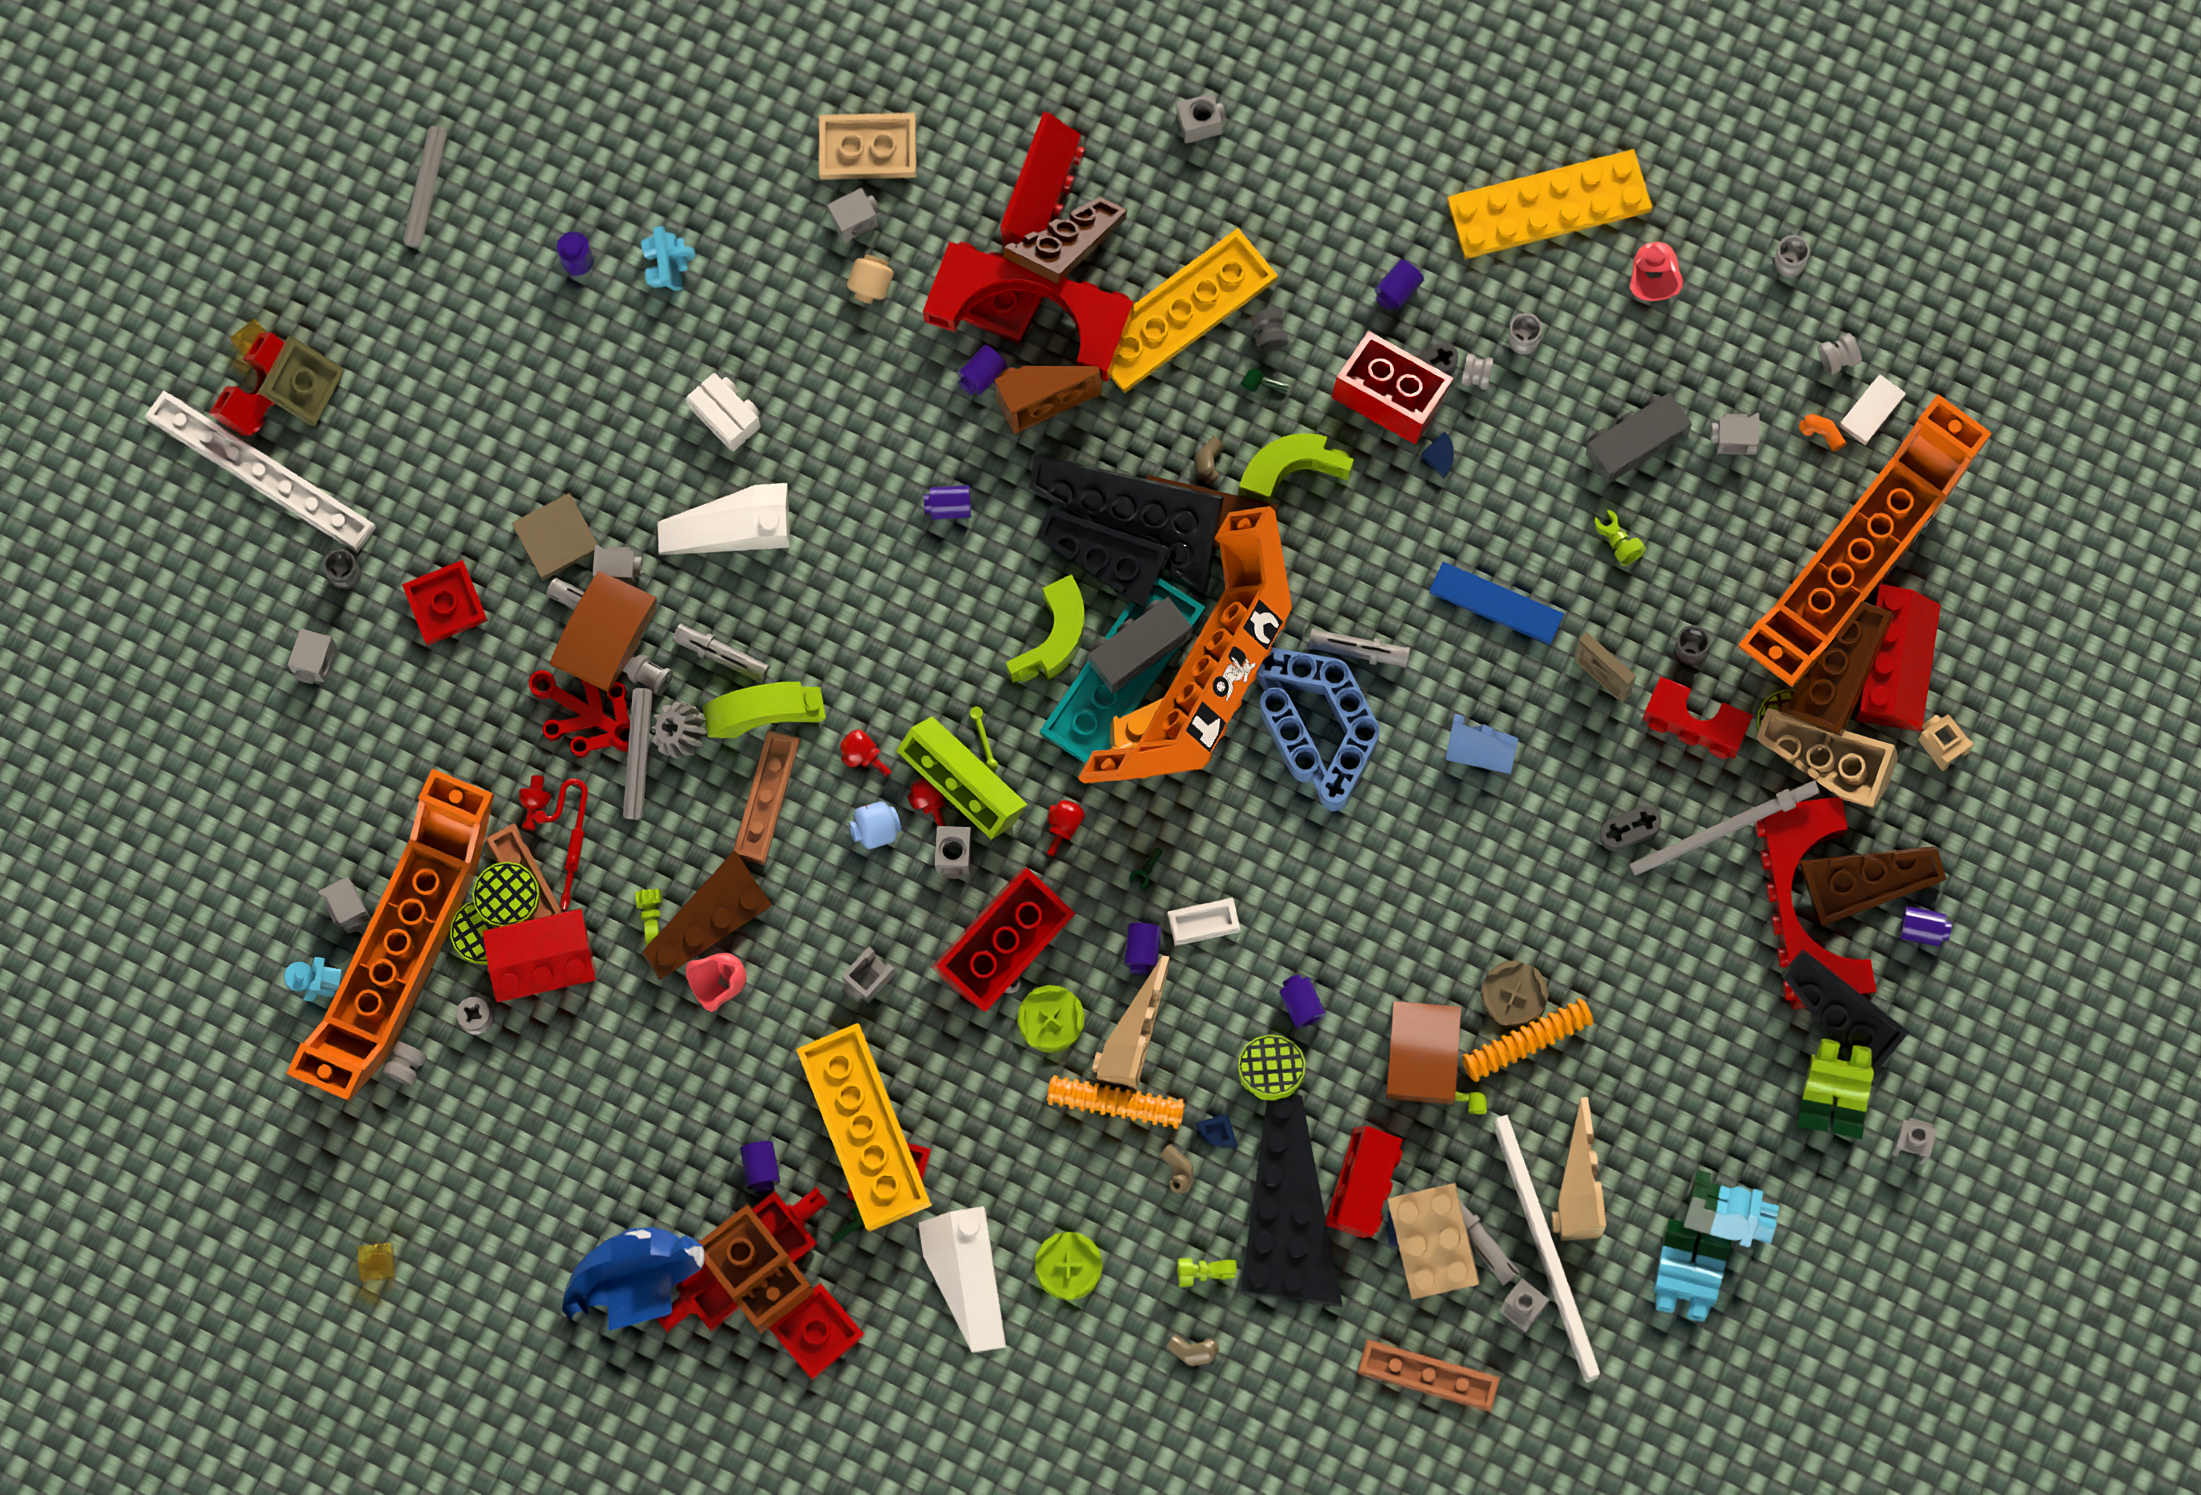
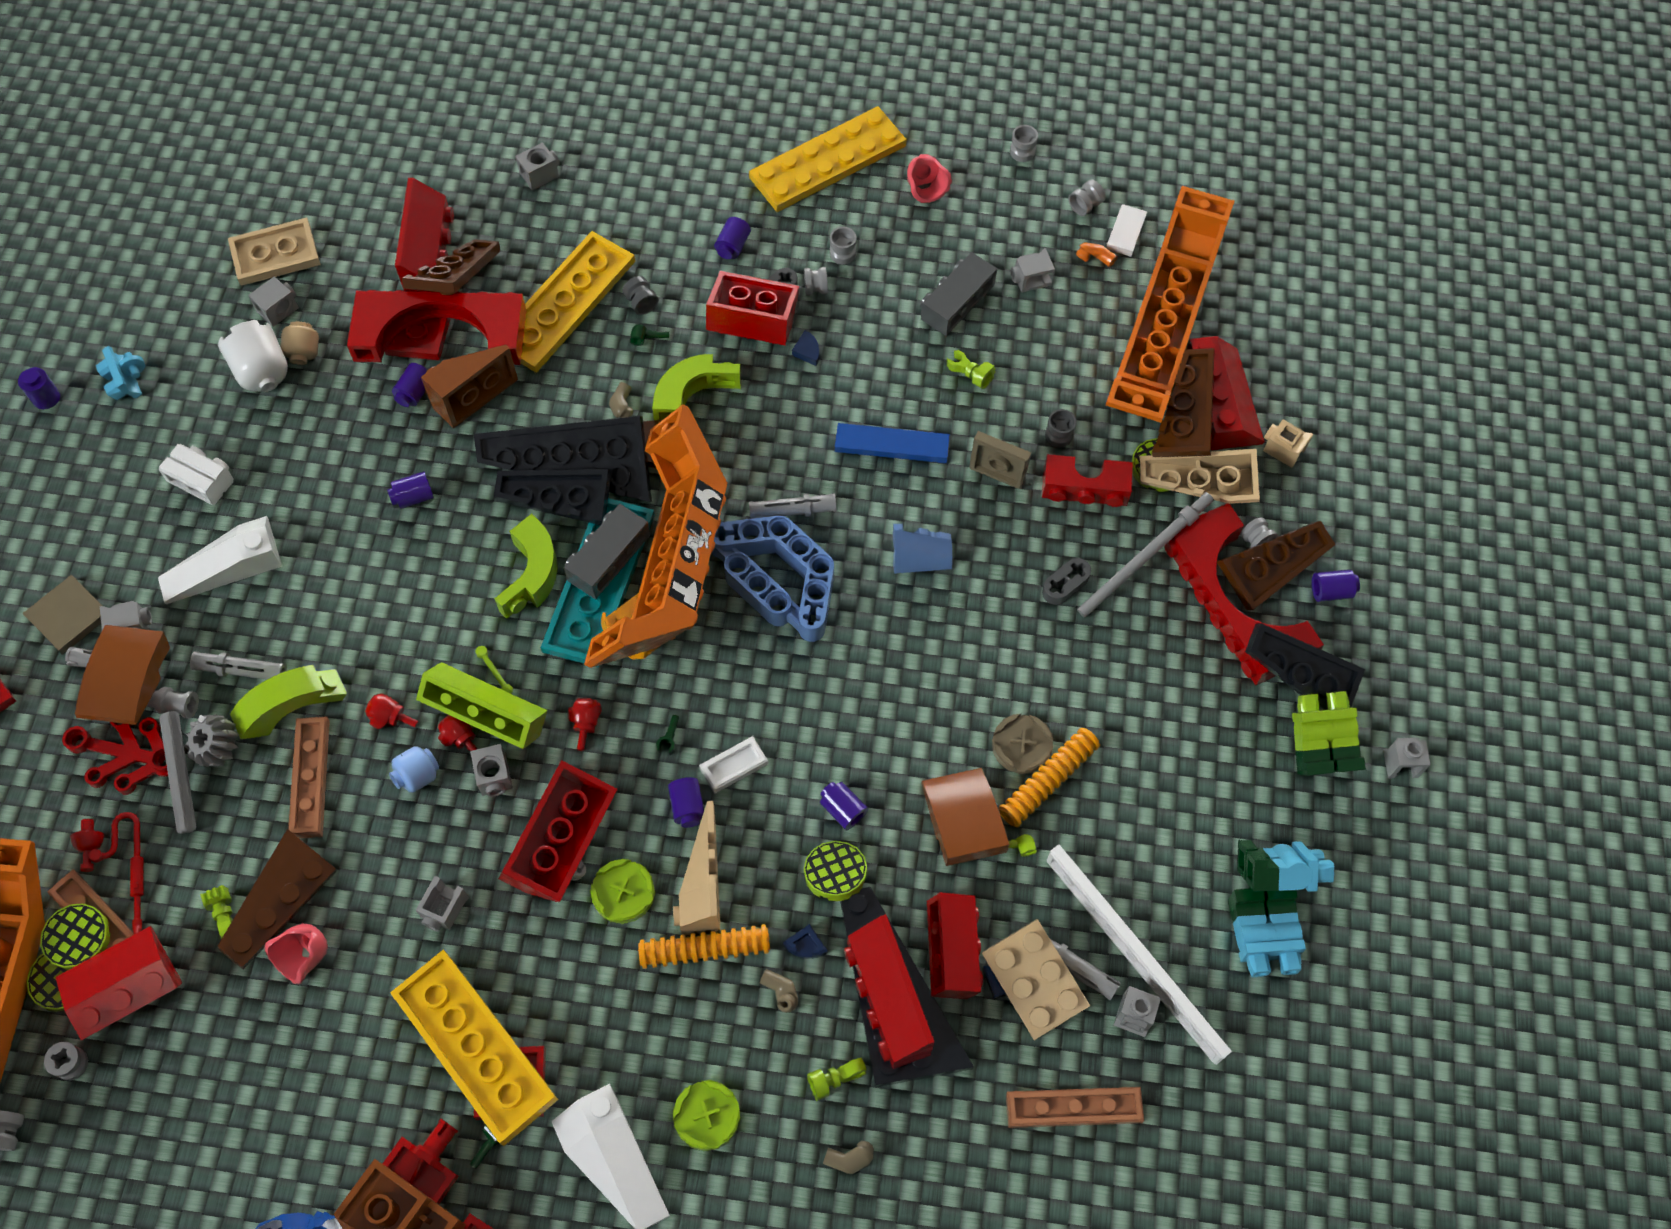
camera: 25 degrees left, 10 degrees down
dark purple brick [740,1141,780,1194] -> none
tan wedge [1551,1097,1606,1242] -> none
none -> white cylinder [218,320,288,392]
none -> red slope [844,914,934,1069]
none -> light grey wheel [1241,517,1278,548]

